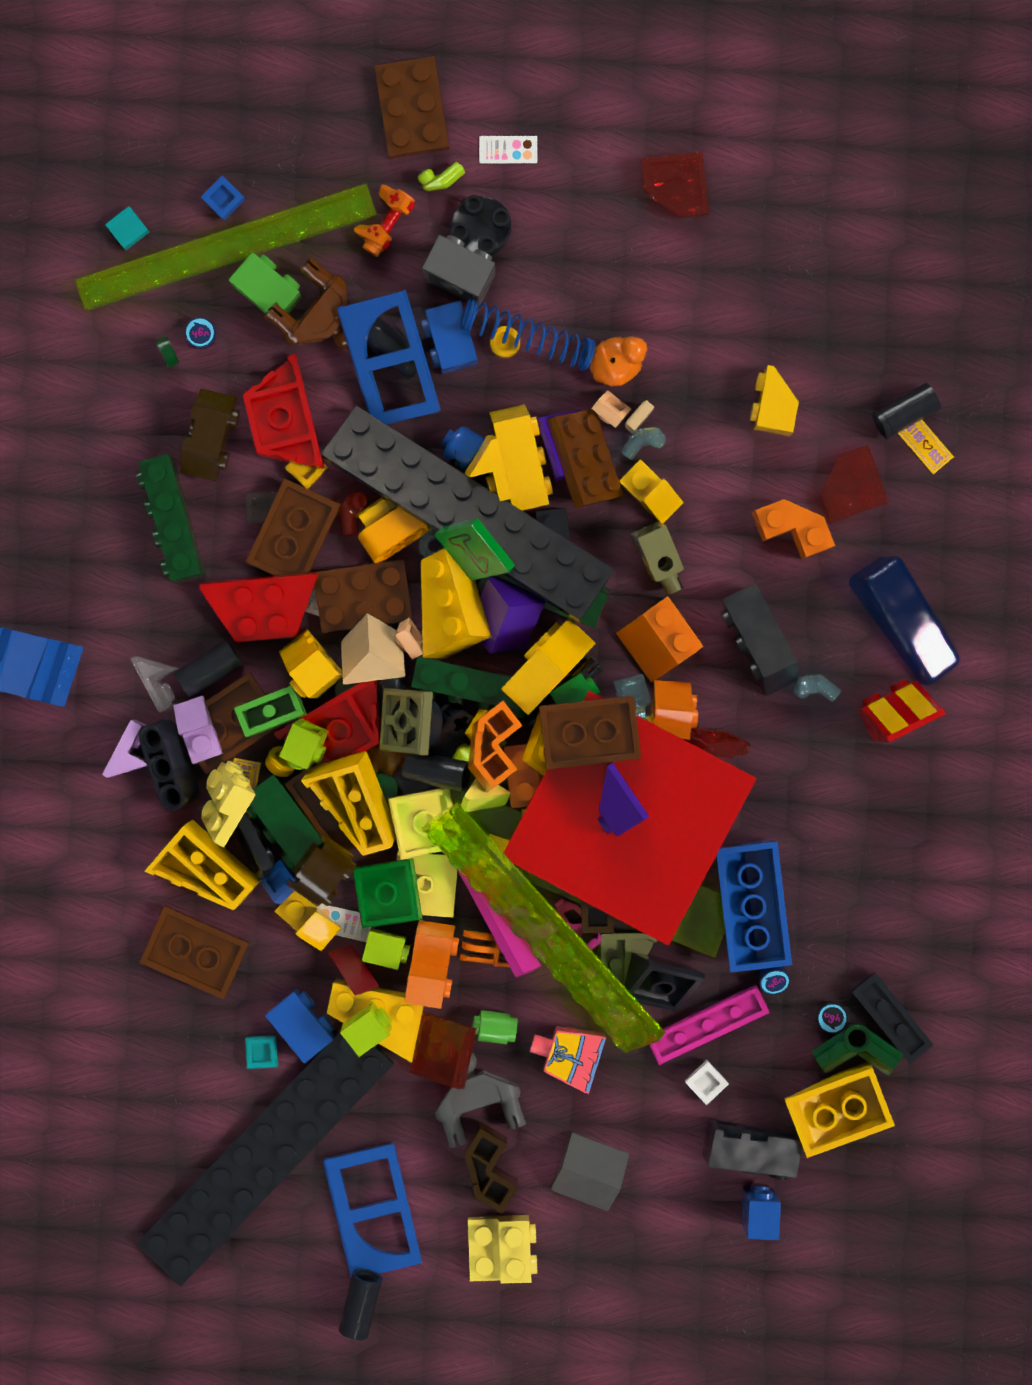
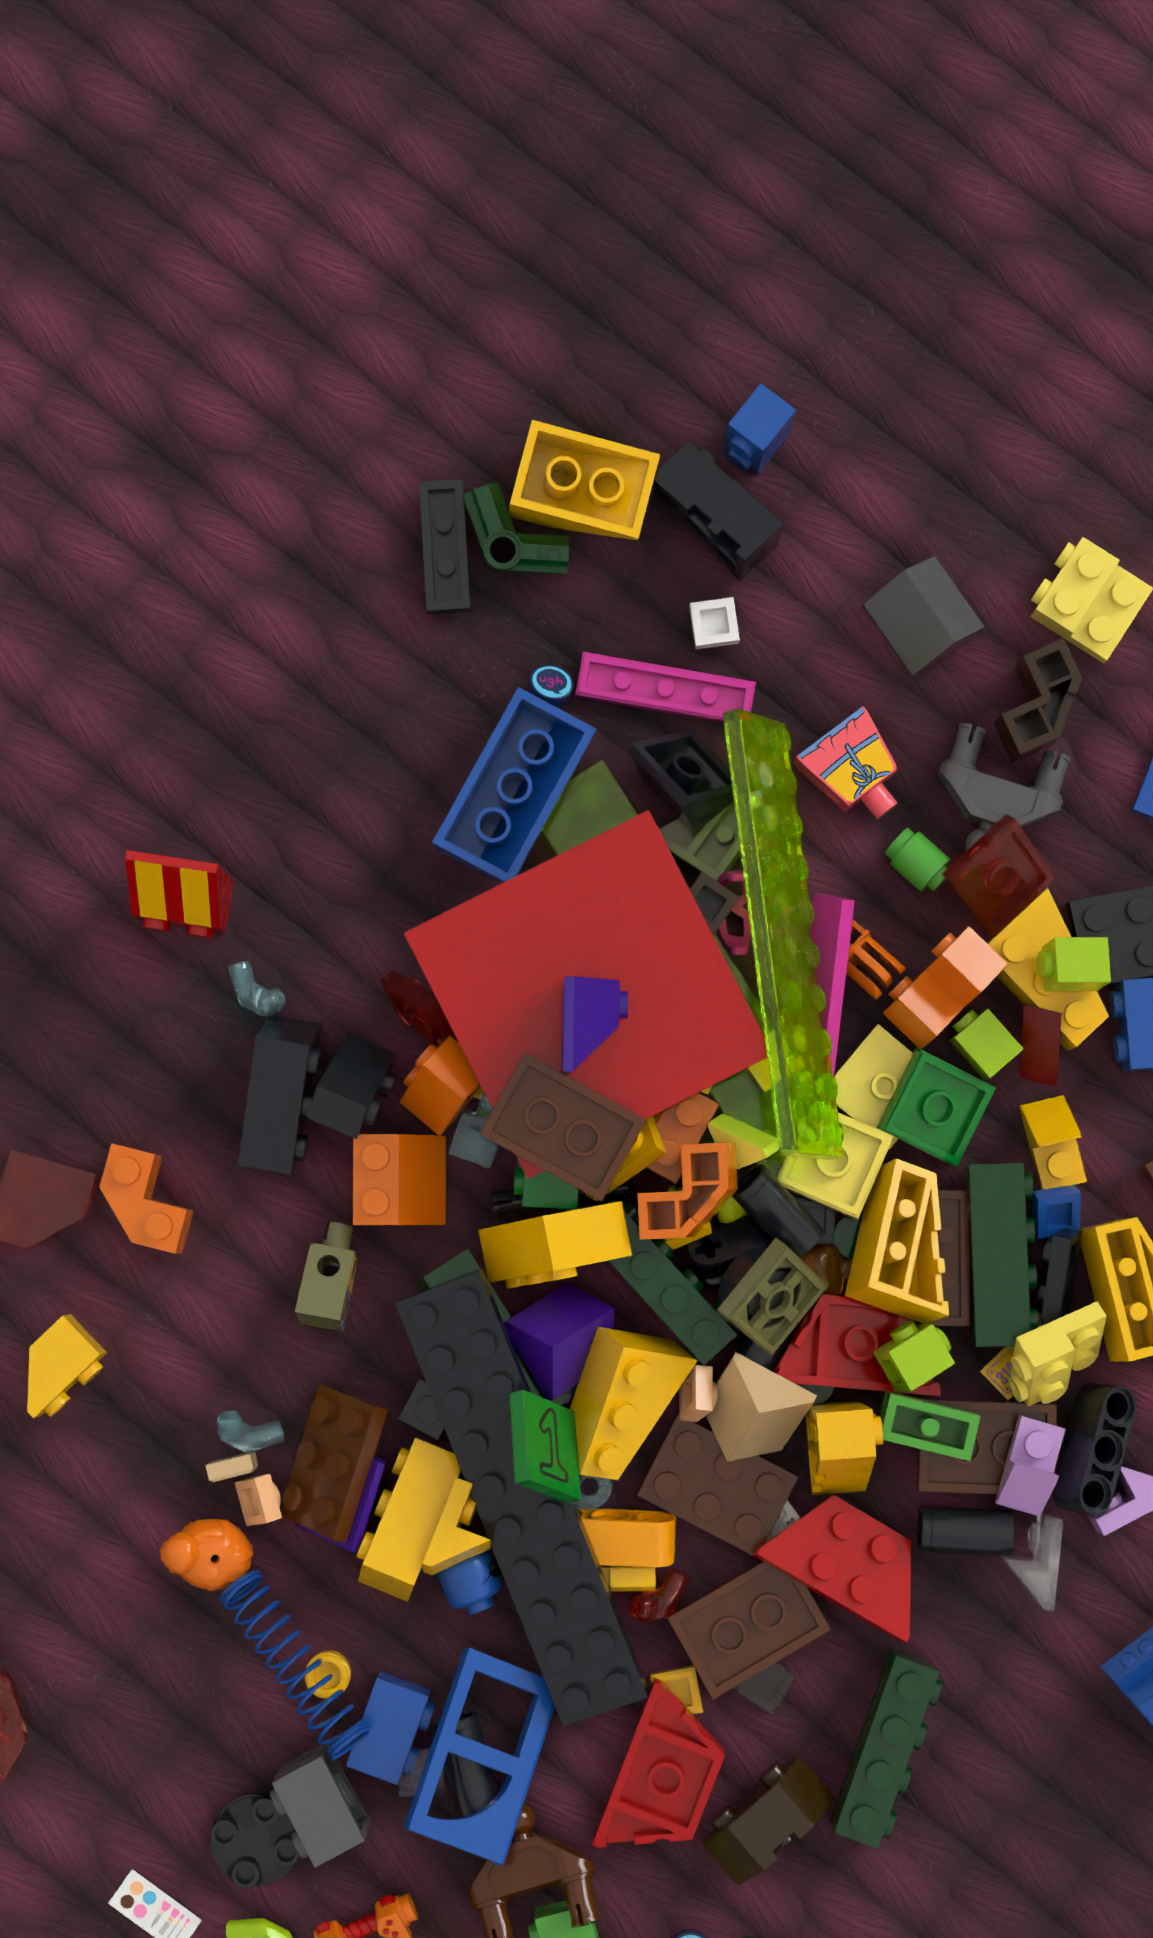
camera: 145 degrees left, 5 degrees down
yellow tile [265,746,295,777] -> none
dark brown brick [286,833,356,907] -> none
white sticker [318,904,371,942] -> none
yellow slope [620,459,684,524] -> none
black tile [816,1002,848,1034] -> none
clear blue piece [849,556,960,685] -> none
none -> black brick [307,1033,398,1139]

